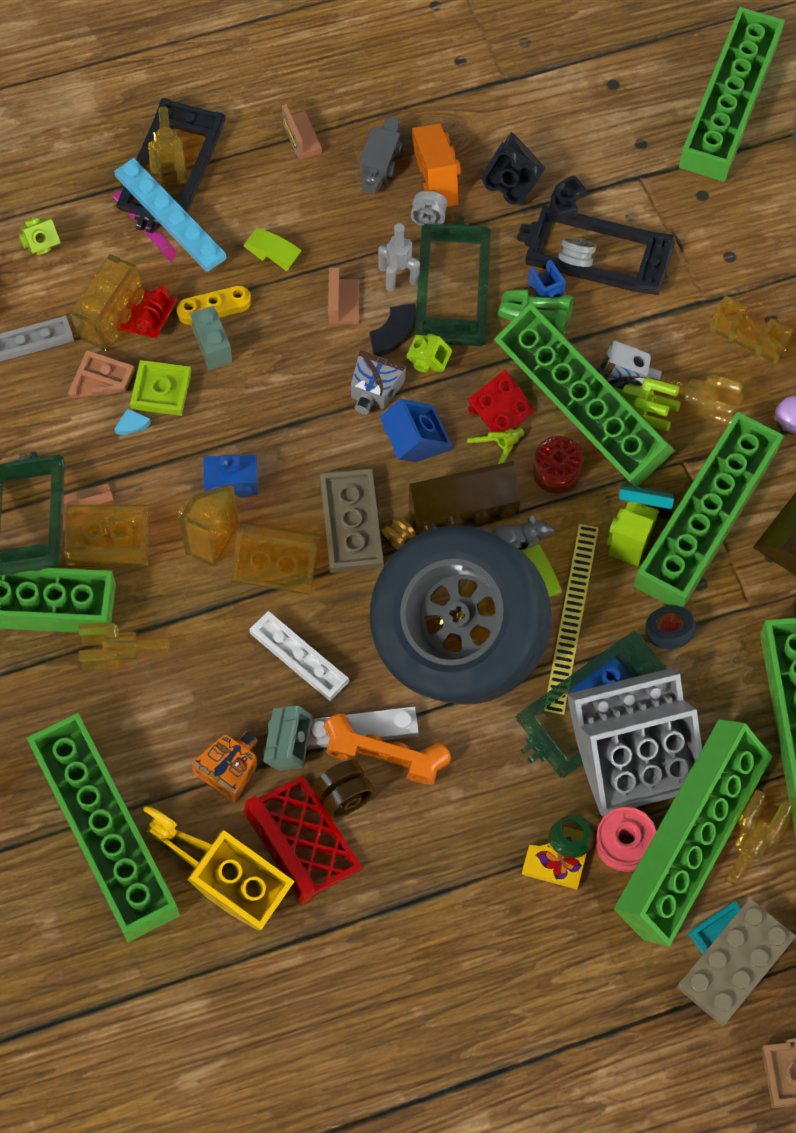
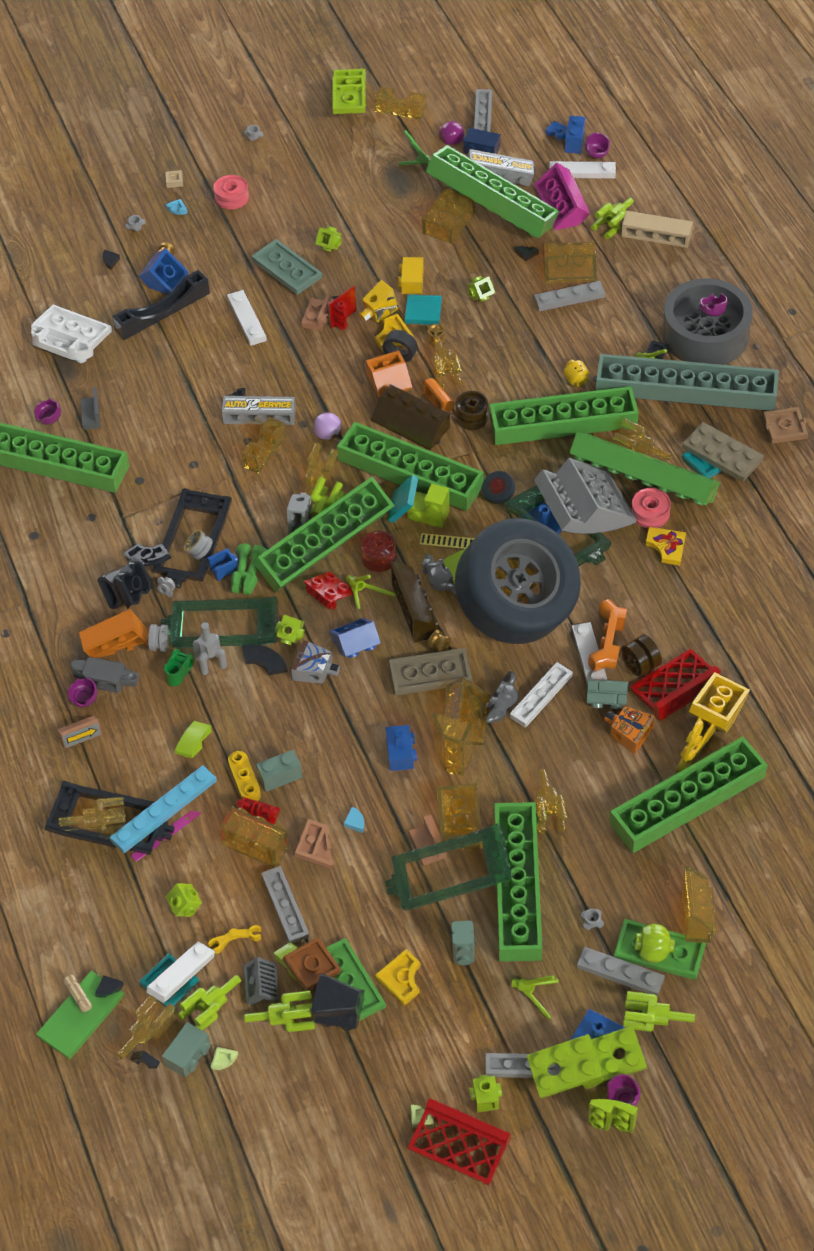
camera: 90 degrees left, 10 degrees down
lime plate [130,360,191,416] -> none
nougat panel [328,268,360,324] -> none
dark green piece [548,815,595,858] -> none
none -> magenta hair [68,677,98,708]
none -> light grey plate [157,577,175,597]
none -> green piece [164,649,195,687]
none -> dark grey animal [485,671,518,723]

